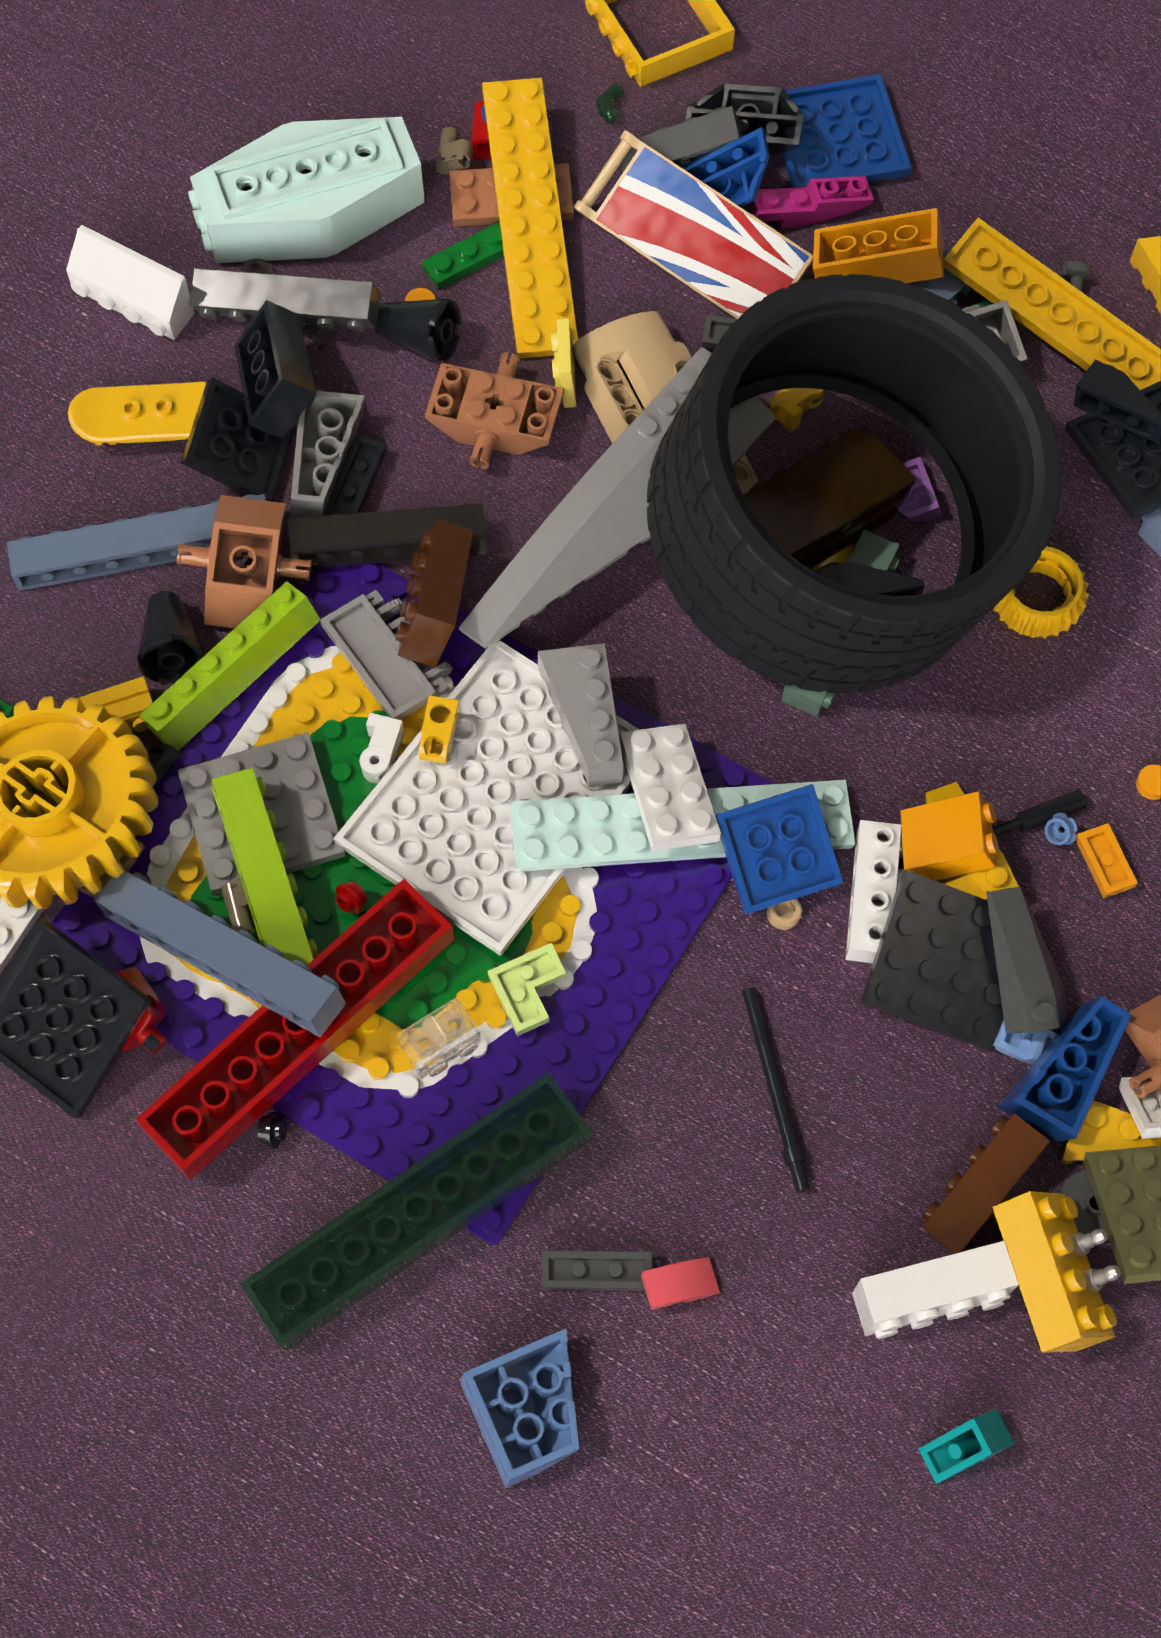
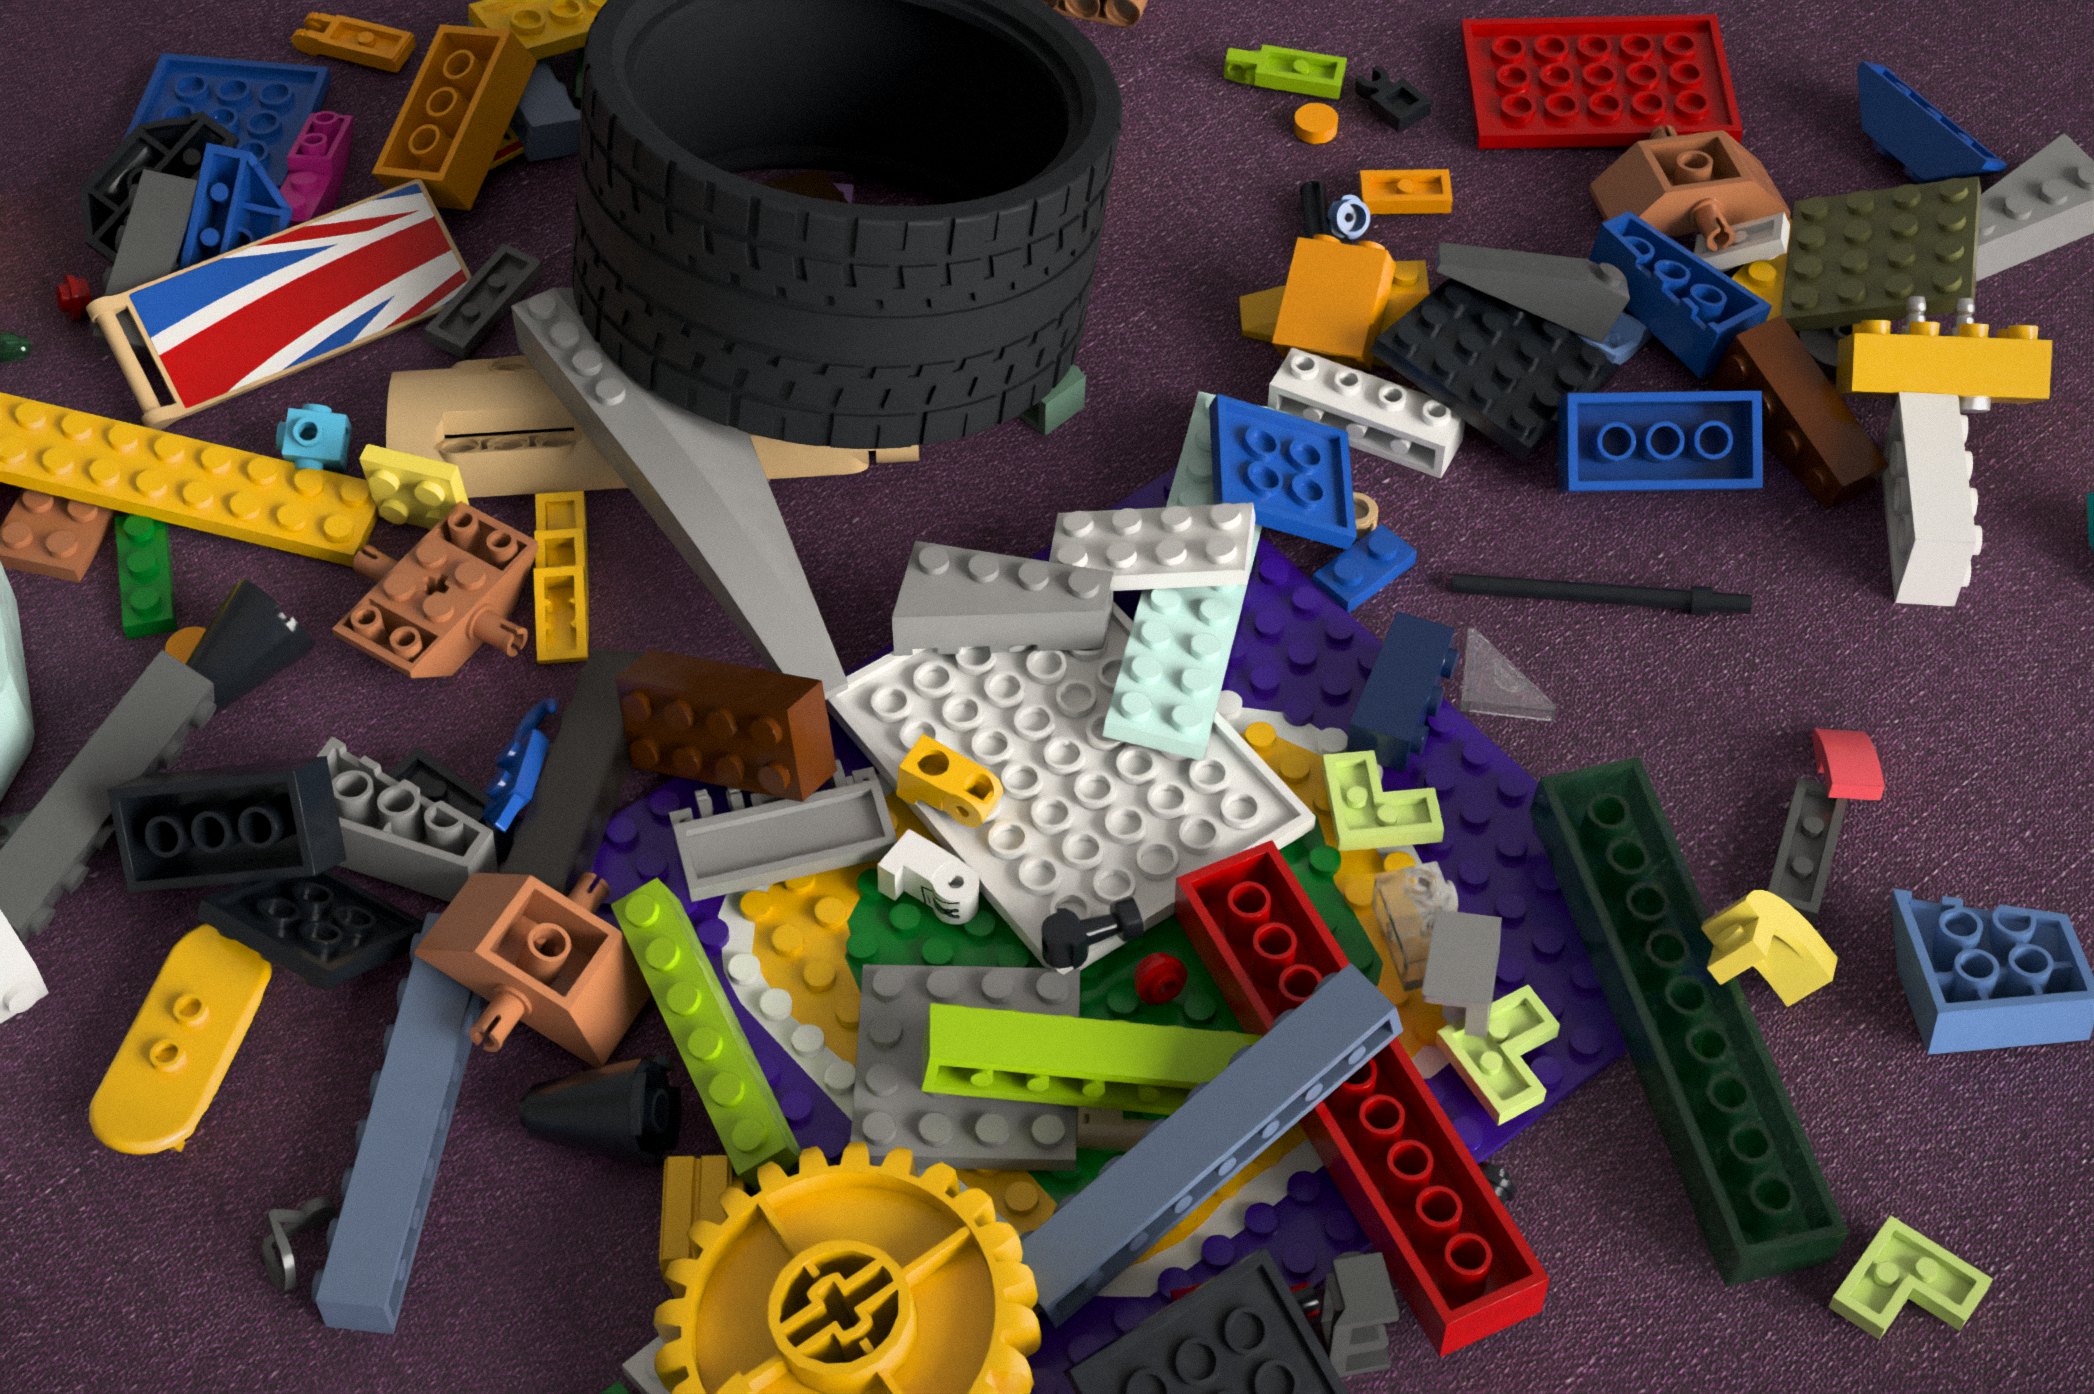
camera: 70 degrees left, 15 degrees down
none -> red plate [56,274,91,321]
none -> dark grey piece [261,1197,337,1292]
none -> medium azure brick [276,404,352,473]
none -> light orange hinge [291,11,416,73]
none -> blue plate [482,697,558,833]
none -> yellow slope [533,490,589,664]
none -> black leg [1041,895,1144,970]
none -> blue plate [1313,524,1417,613]
none -> dark grey window [1319,1251,1400,1377]
none -> dark blue brick [1346,611,1460,773]
none -> light grey panel [1422,910,1502,1038]
none -> yellowish green plate [1435,984,1560,1126]
none -> clear tile [1460,628,1556,722]
none -> blue brick [1557,391,1763,493]
none -> light yellow arch [1701,890,1838,1007]
none -> yellowish green plate [1829,1215,1993,1340]

